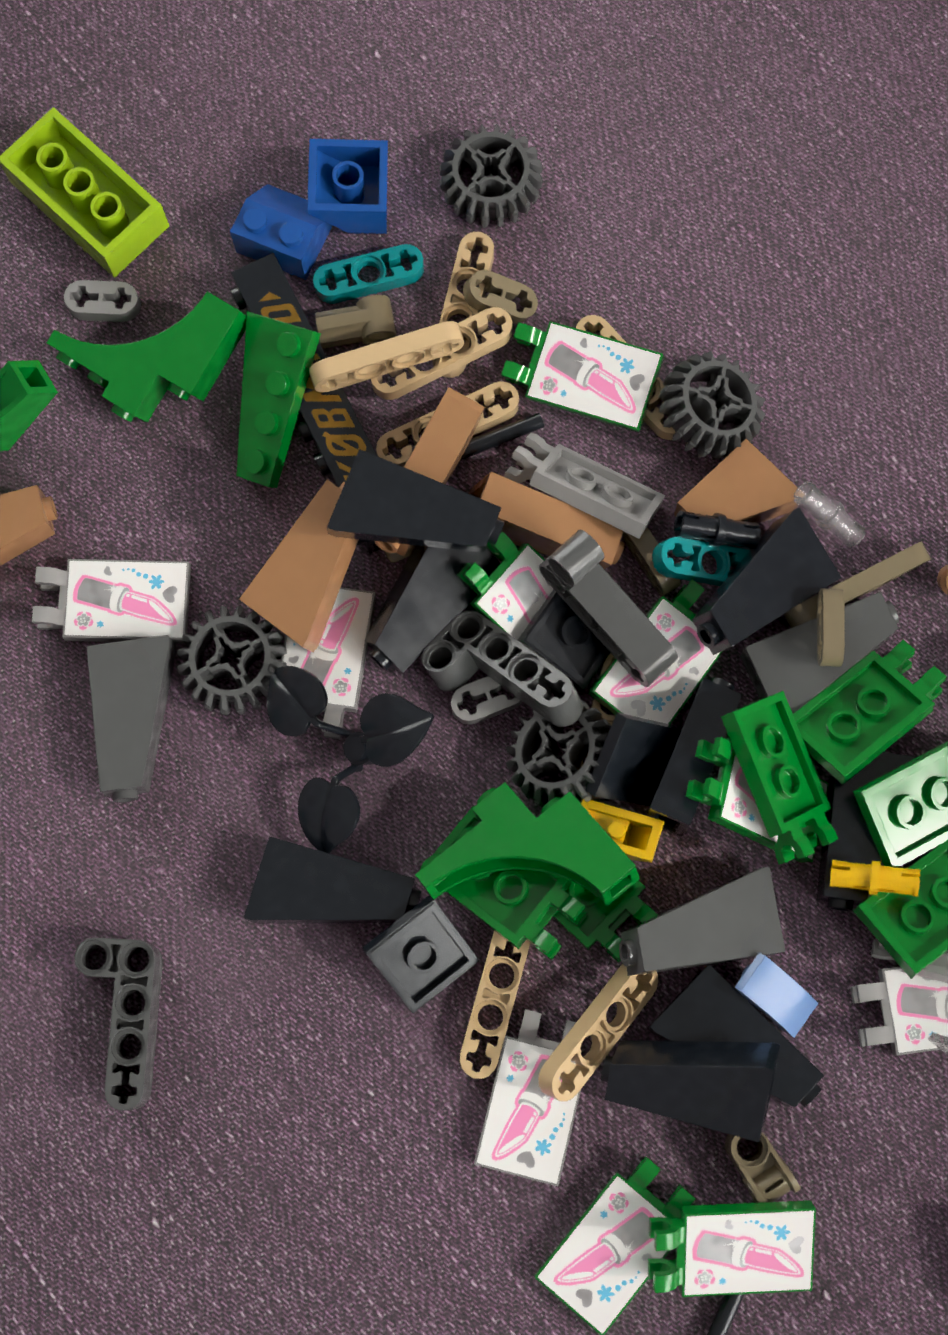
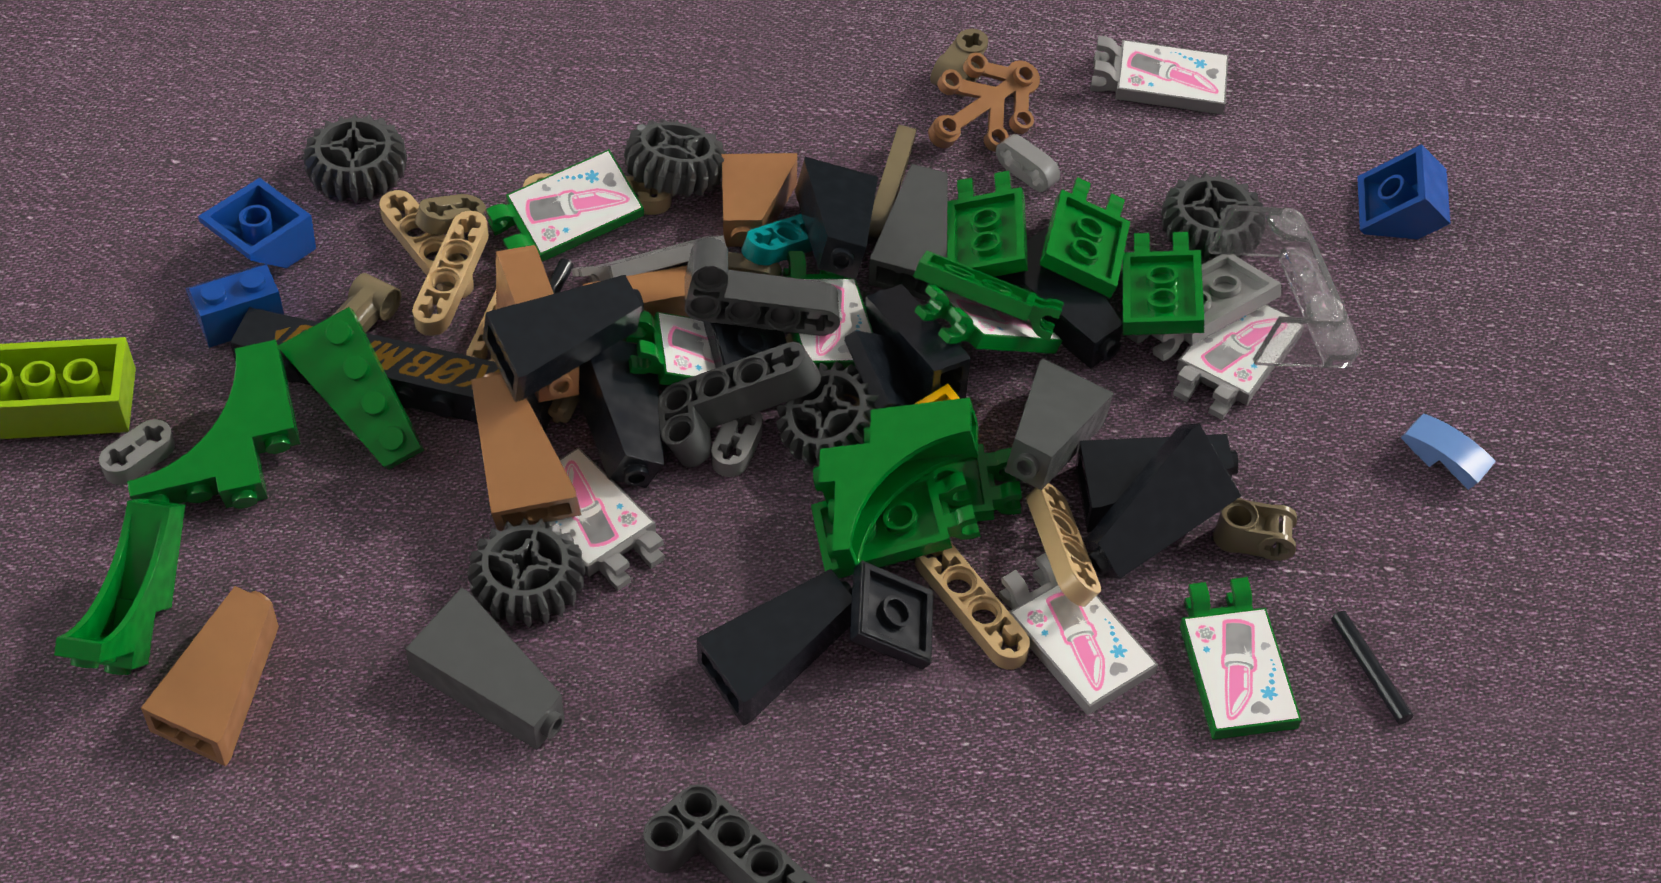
camera: 55 degrees left, 25 degrees down
tile [32,559,191,644] -> none
black plant [267,666,434,854] -> none
tan beam [309,321,465,392] -> none
teal beam [313,244,424,304] -> none
tile [647,1200,816,1297] -> none
black pin [674,510,761,549] -> none
slope [735,952,818,1038] -> none
clear pin [793,481,866,547] -> none
dark tan beam [817,588,845,667] -> none
yellow pin [830,859,920,897] -> none

